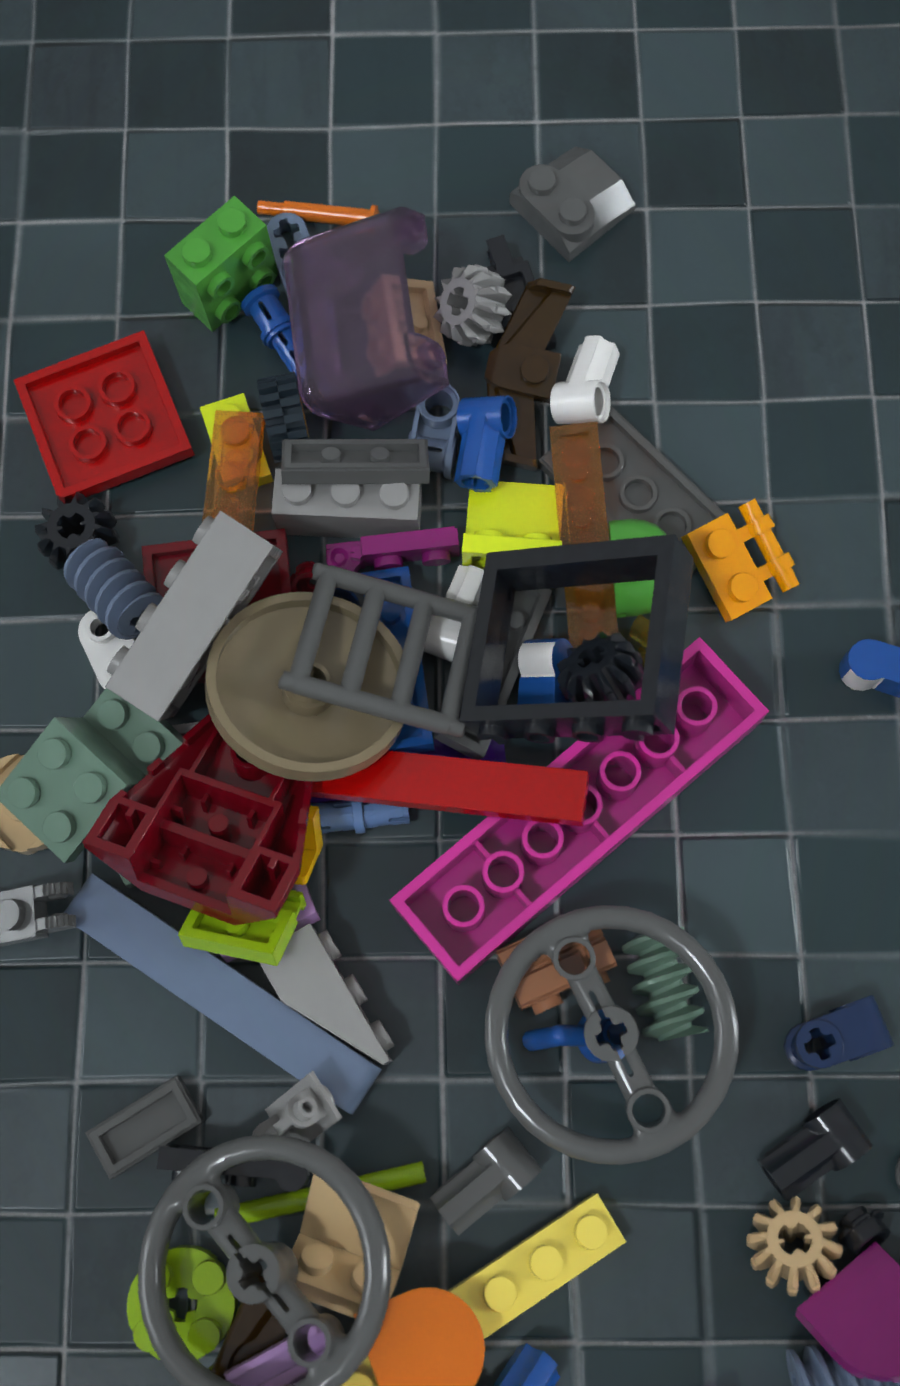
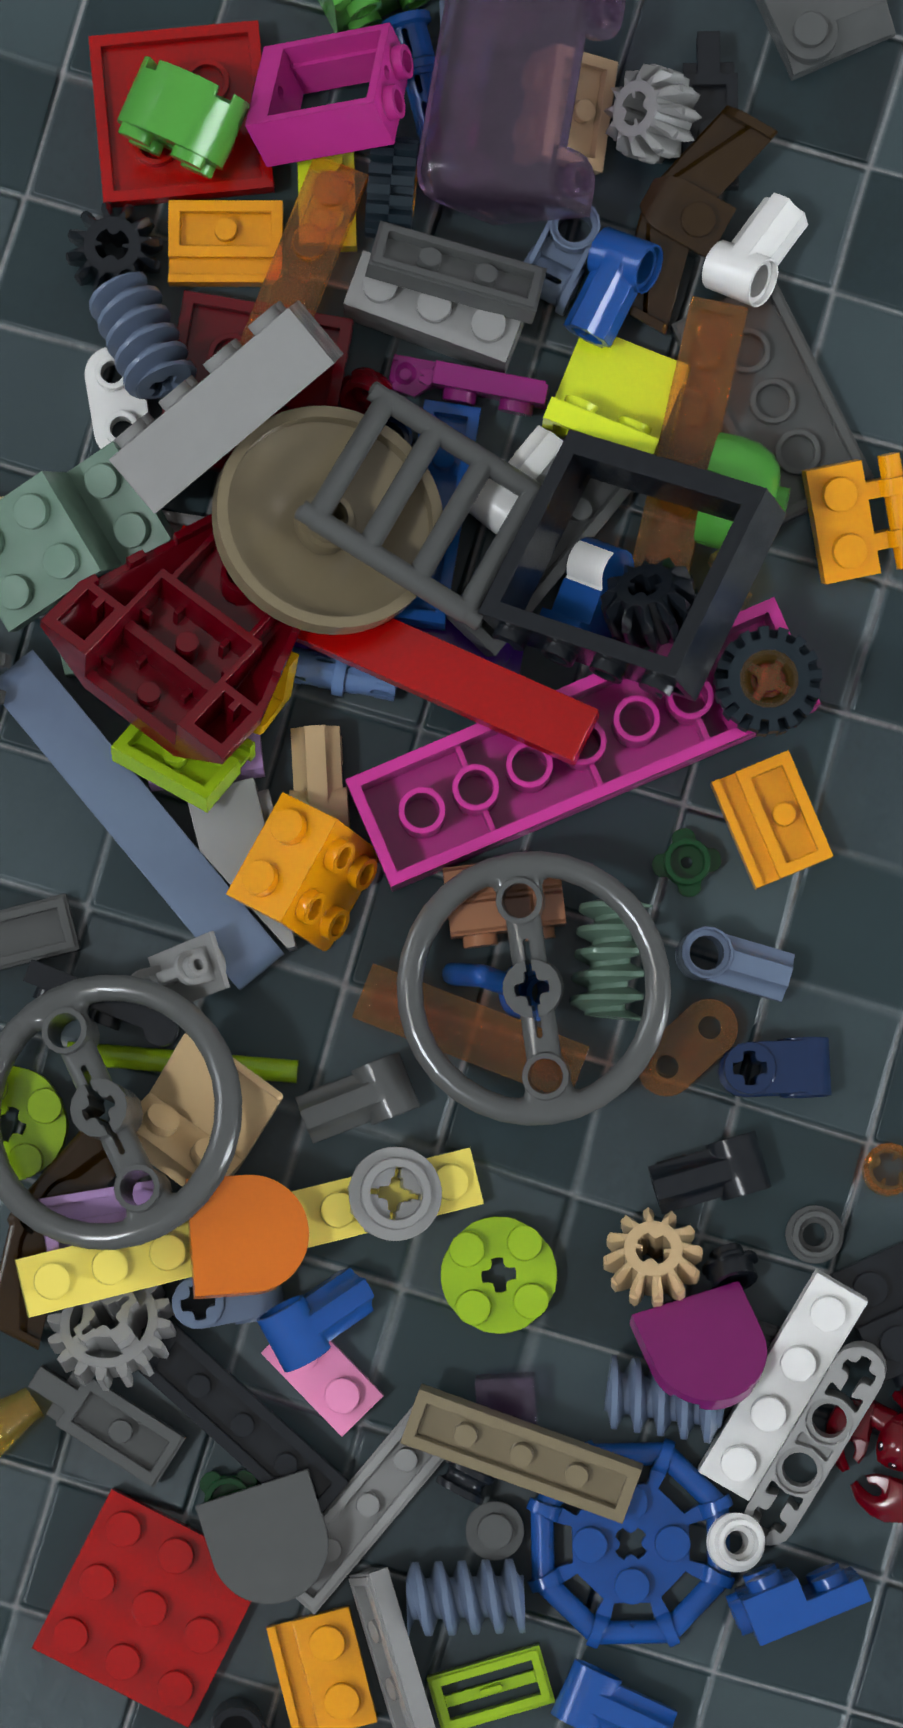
camera: 15 degrees right, 10 degrees up
none -> bright green brick [116,56,250,179]
none -> light orange plate [168,200,284,287]
none -> light orange bracket [226,792,379,951]
none -> dark pink window [245,22,414,167]
none -> tan piece [289,725,350,828]
none -> light grey gear [347,1147,442,1241]
none -> clear orange plate [352,963,590,1092]
none -> lime plate [441,1216,557,1334]
none -> clear orange plate [638,999,738,1097]
none -> dark green plate [652,828,721,897]
none -> sand blue piece [675,926,795,1003]
none -> light orange plate [710,750,833,890]
none -> black wheel [713,626,822,737]

